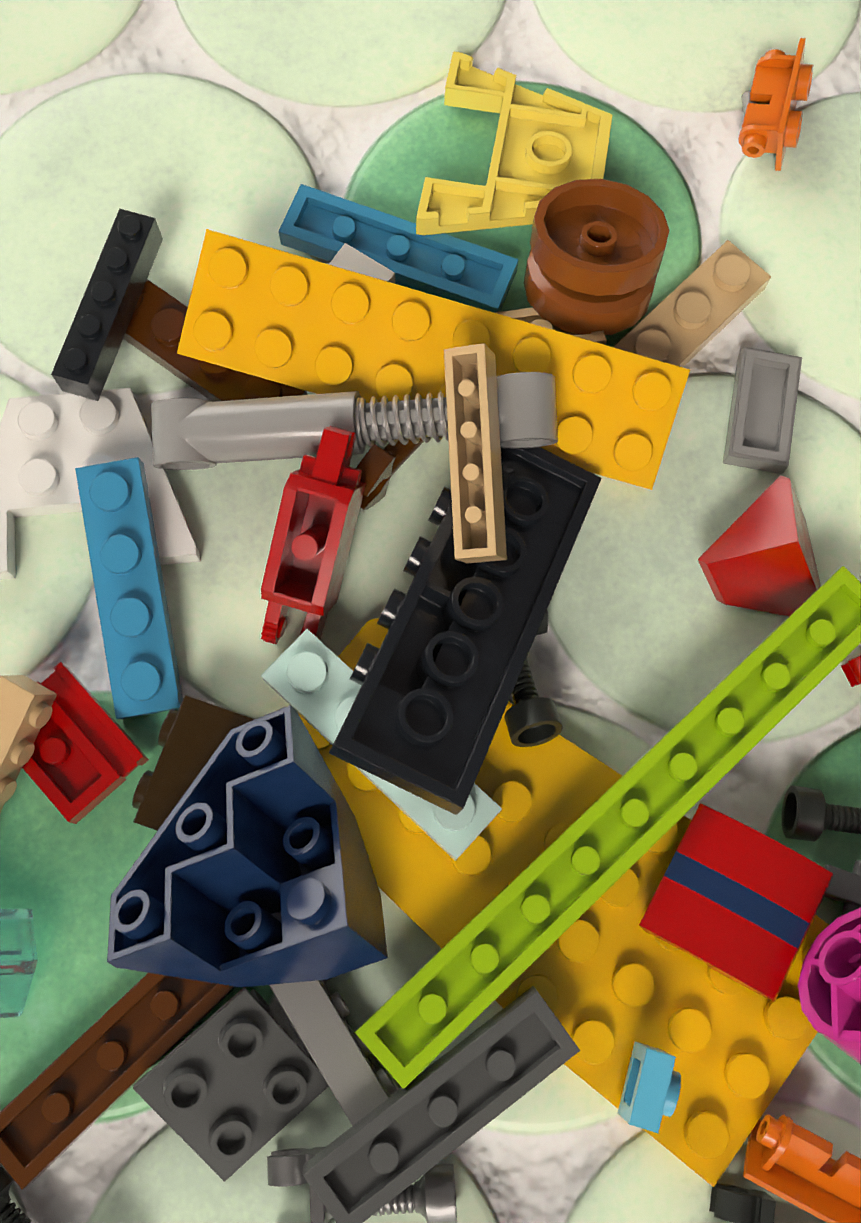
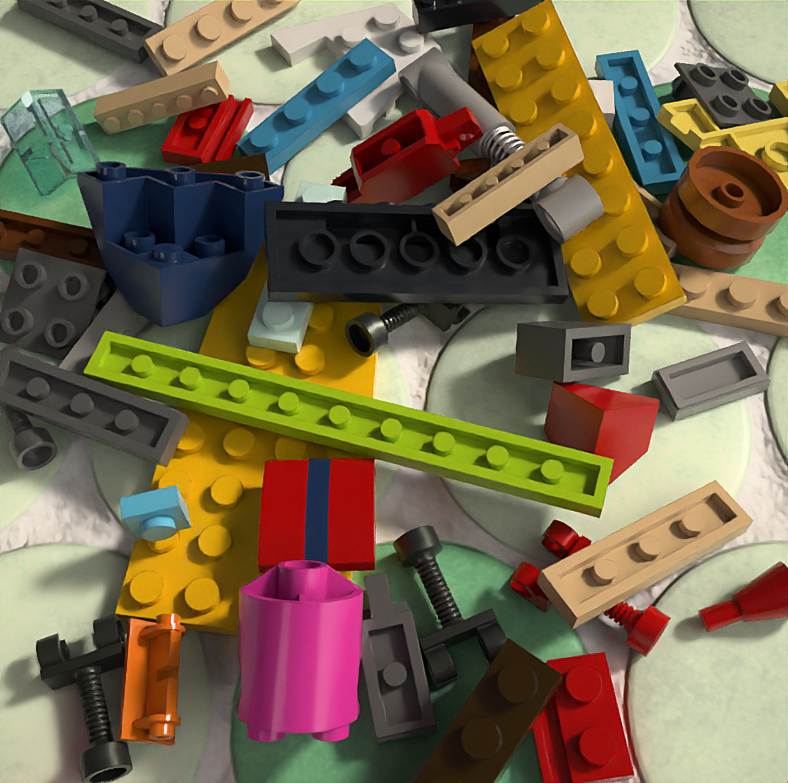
camera: 65 degrees right, 15 degrees down
none -> dark grey slope [515,321,631,383]
none -> dark grey hinge [671,62,774,130]

